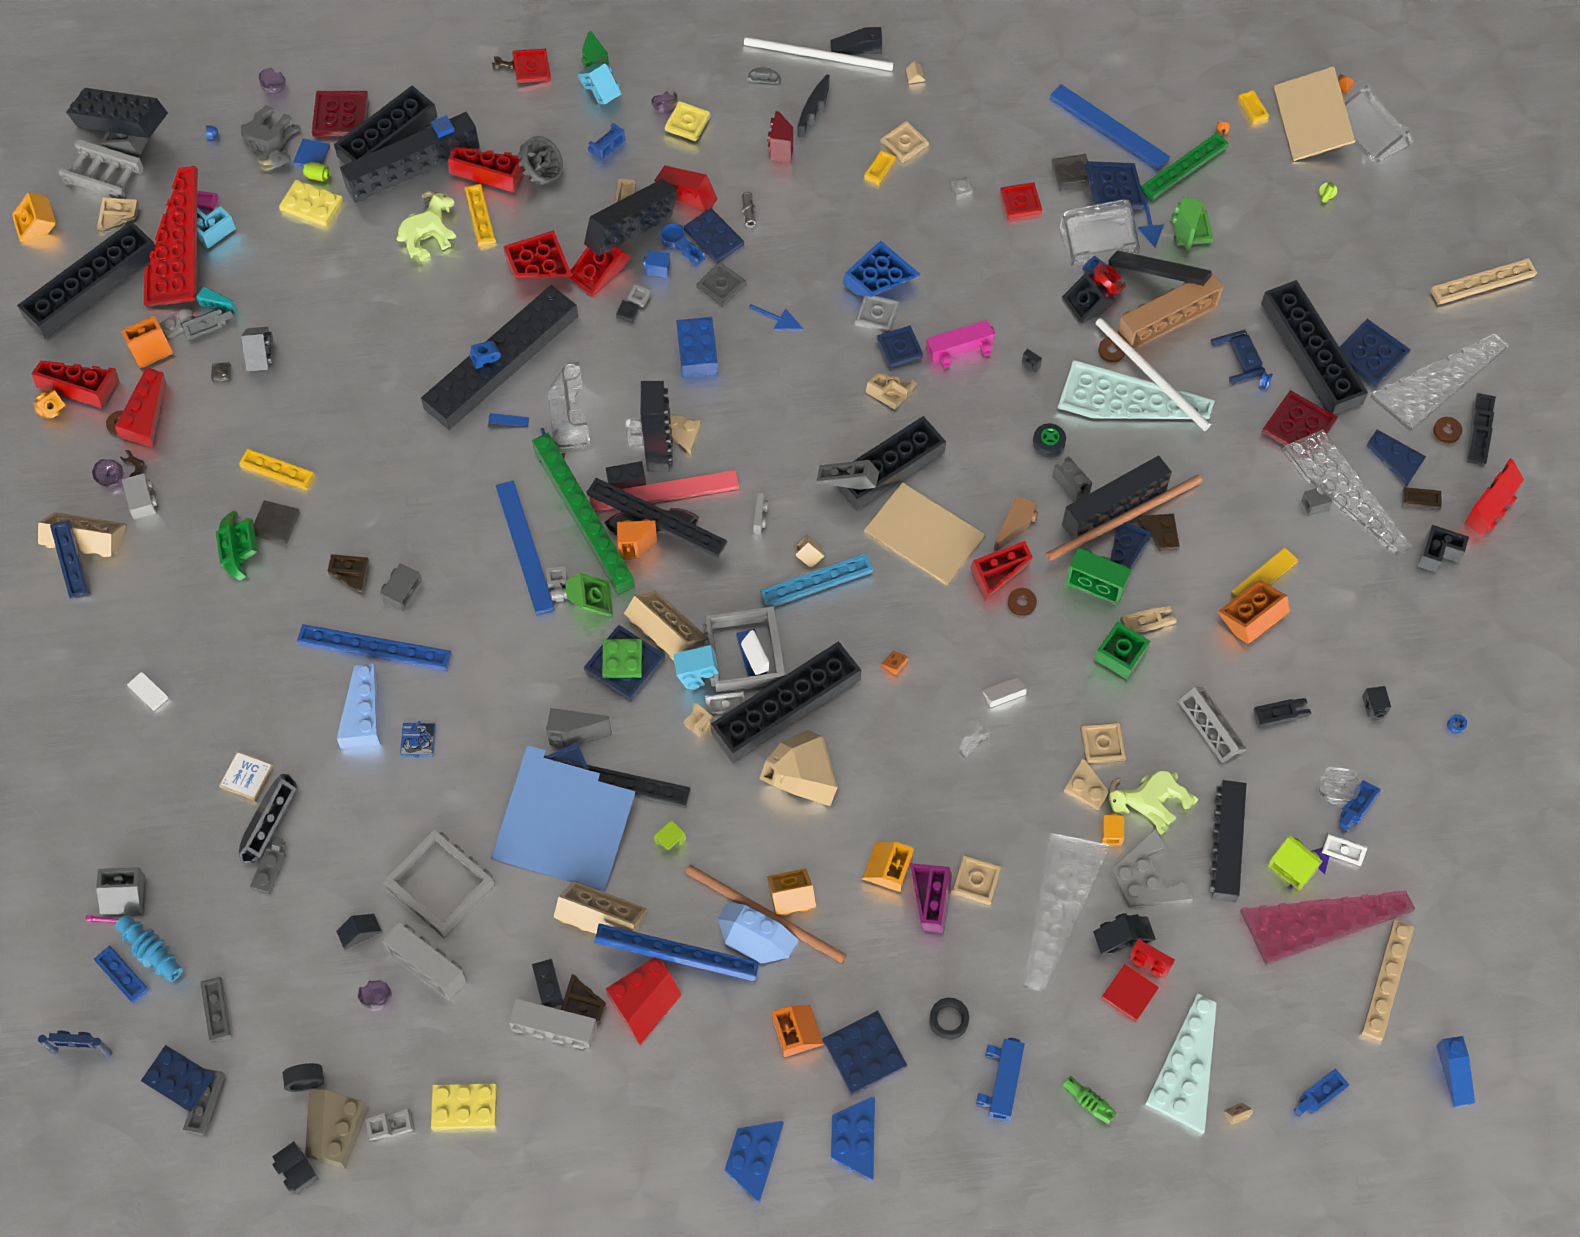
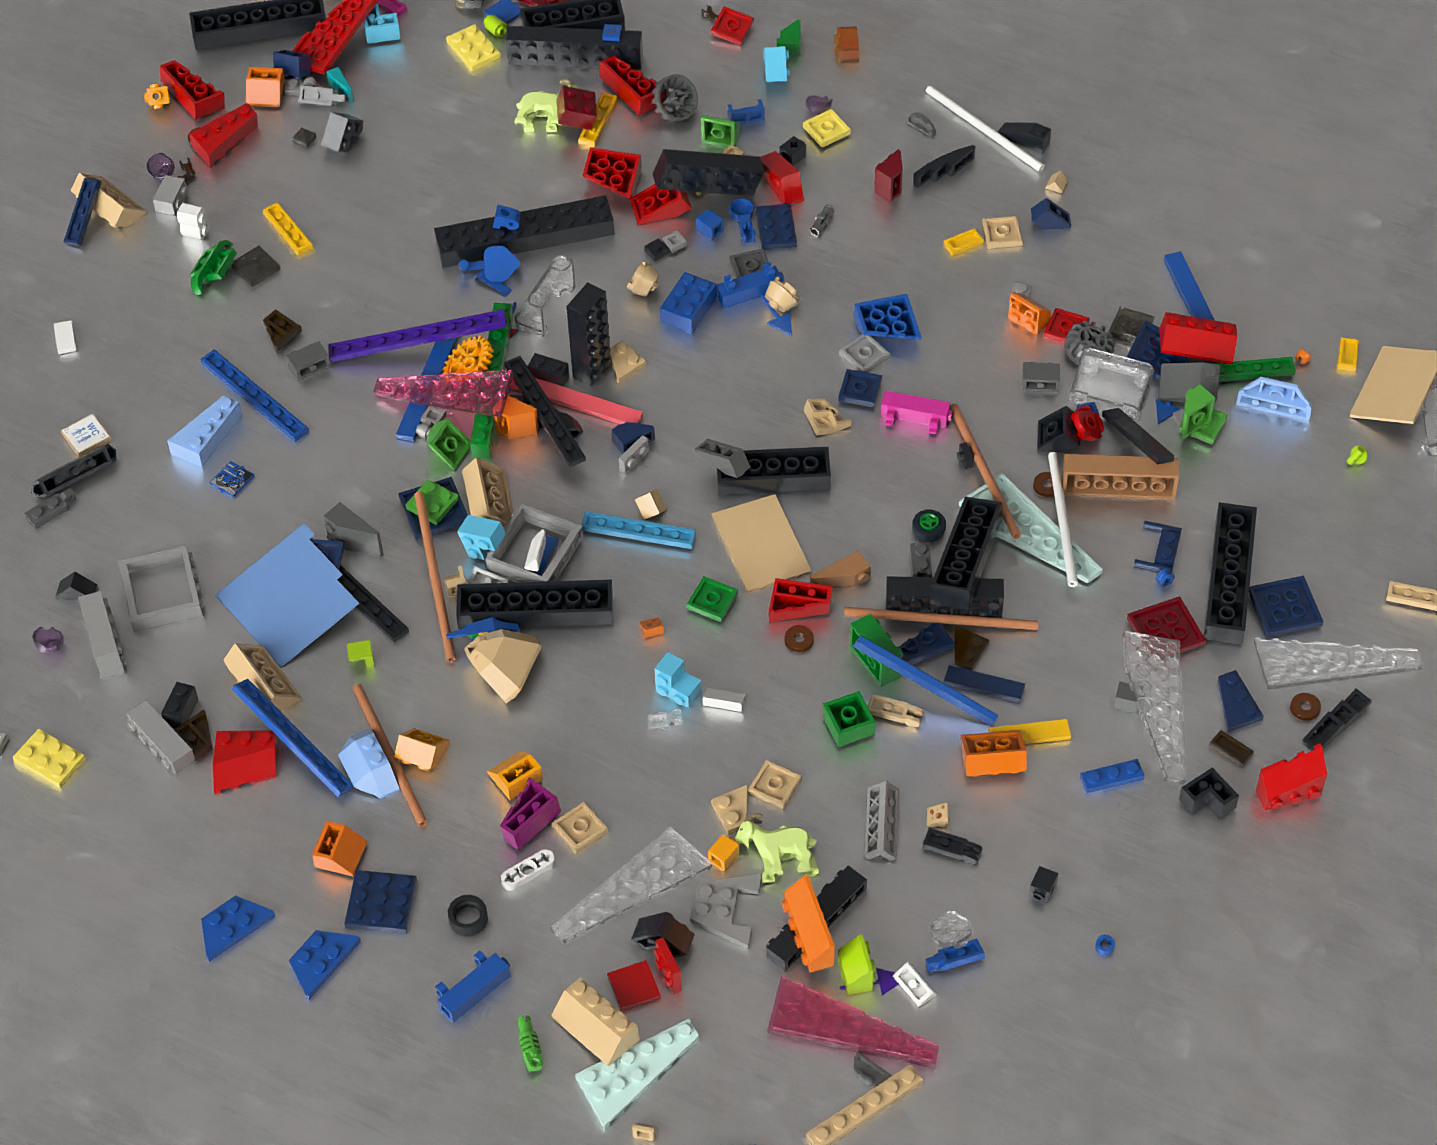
camera: 35 degrees right, 10 degrees down
none -> white brick [177,203,209,240]
none -> dark blue brick [273,50,310,79]
none -> dark purple plate [328,309,507,362]
none -> clear pink wing [373,370,514,417]
none -> nougat piece [414,492,456,662]
none -> light orange gear [442,336,494,390]
none -> blue animal [446,617,520,641]
none -> blue piece [459,246,521,282]
none -> white beam [501,849,555,891]
none -> tan slope [551,978,640,1066]
none -> dark red brick [556,85,597,131]
none -> dark blue slope [611,422,655,454]
none -> tan cone [627,261,660,297]
none -> medium azure brick [654,652,702,708]
none -> green plate [686,576,738,622]
none -> bright green slope [701,115,740,147]
none -> blue brick [717,262,784,309]
none -> tan cone [765,277,801,313]
none -> black brick [779,136,806,166]
none -> orange slope [781,875,835,973]
none -> clear orange brick [833,26,859,63]
none -> blue tile [853,636,998,726]
none -> dark grey tile [854,1052,892,1086]
none -> tan slope [927,803,948,827]
none -> black brick [930,496,1002,610]
none -> dark blue tile [944,665,1025,703]
none -> nougat piece [950,403,1021,539]
none -> orange slope [1008,292,1051,335]
none -> dark grey brick [1022,362,1060,392]
none -> dark blue slope [1031,198,1071,229]
none -> dark grey gear [1064,321,1115,369]
none -> blue plate [1080,759,1145,793]
none -> dark grey slope [1158,363,1220,404]
none -> red slope [1159,312,1237,365]
none -> light blue wedge [1236,377,1312,421]

